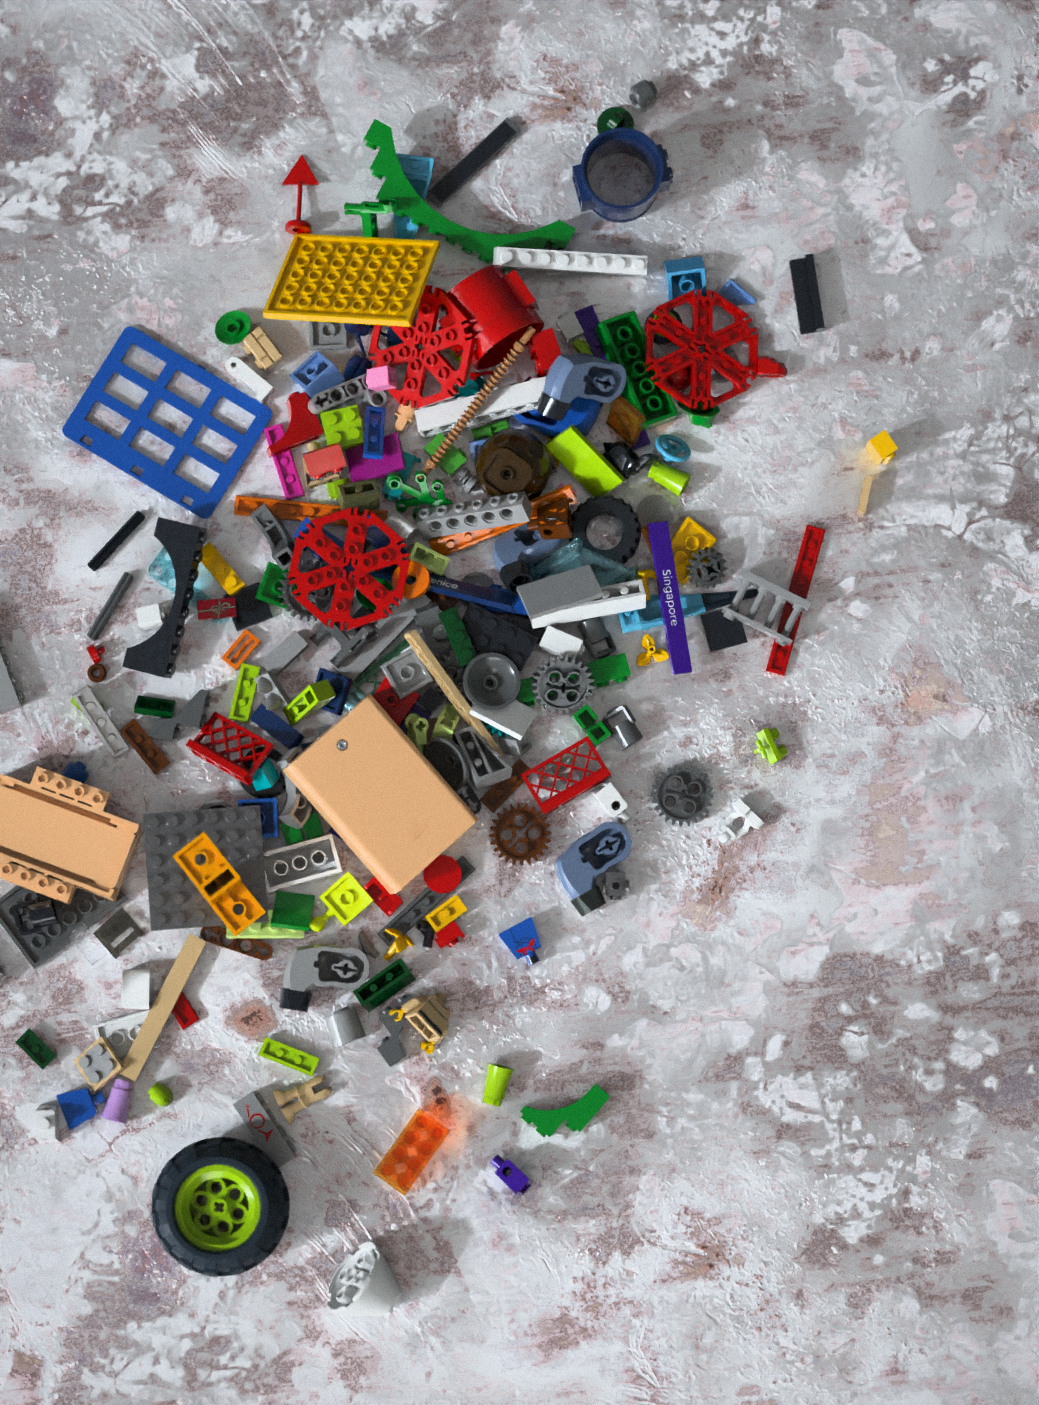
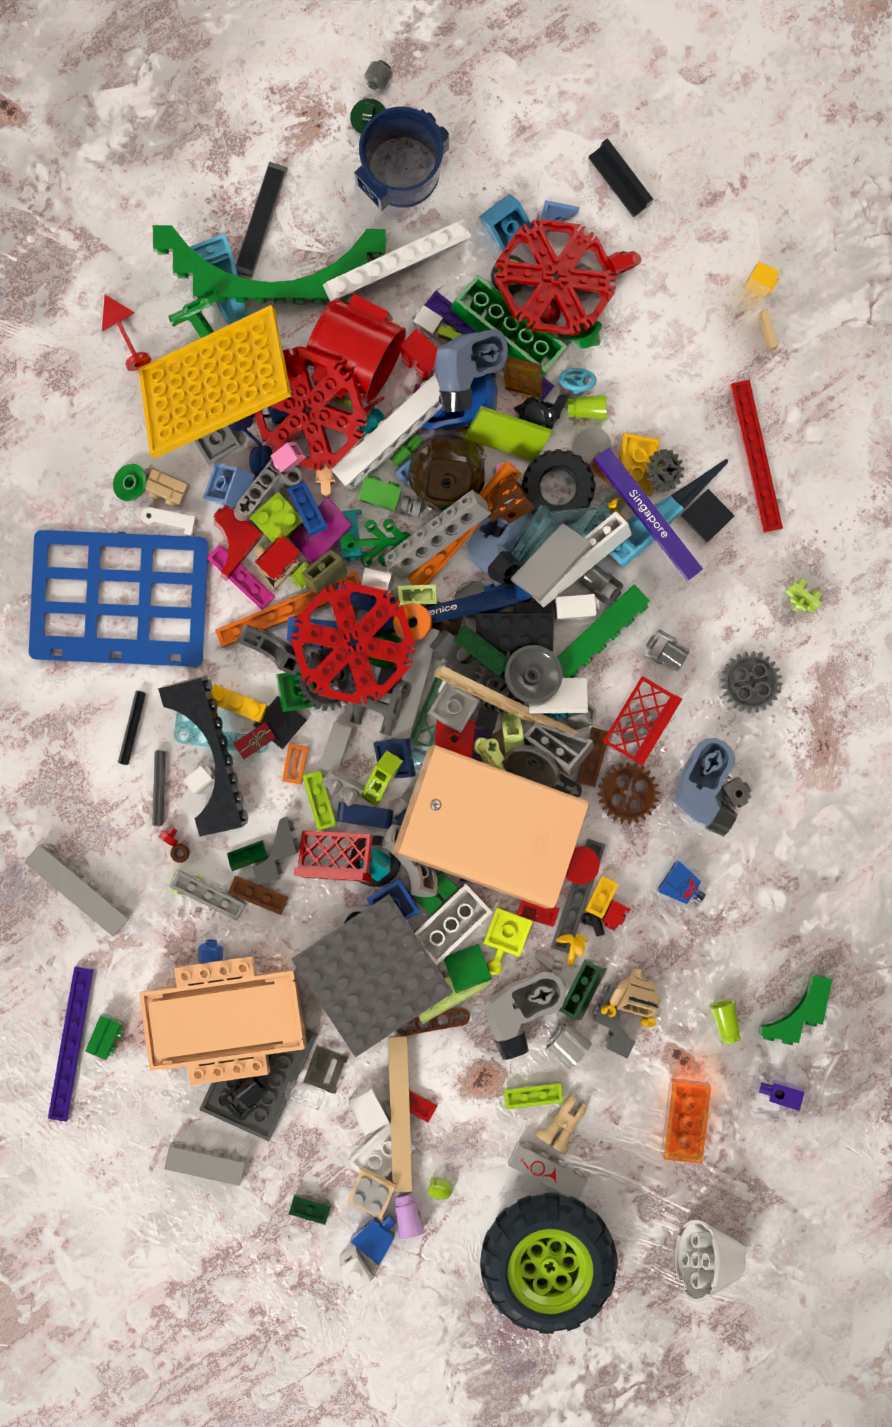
camera: 35 degrees left, 5 degrees up
light orange bracket [173,832,266,937] -> none
medium nougat hose [418,326,536,479] -> none
dark grey gear [531,654,594,715] -> none
green piece [571,704,611,748] -> none
white torso [591,780,631,824] -> none
yellow plant [636,634,669,667] -> none
white piece [719,797,765,843] -> none
light grey fence [721,568,812,647] -> none

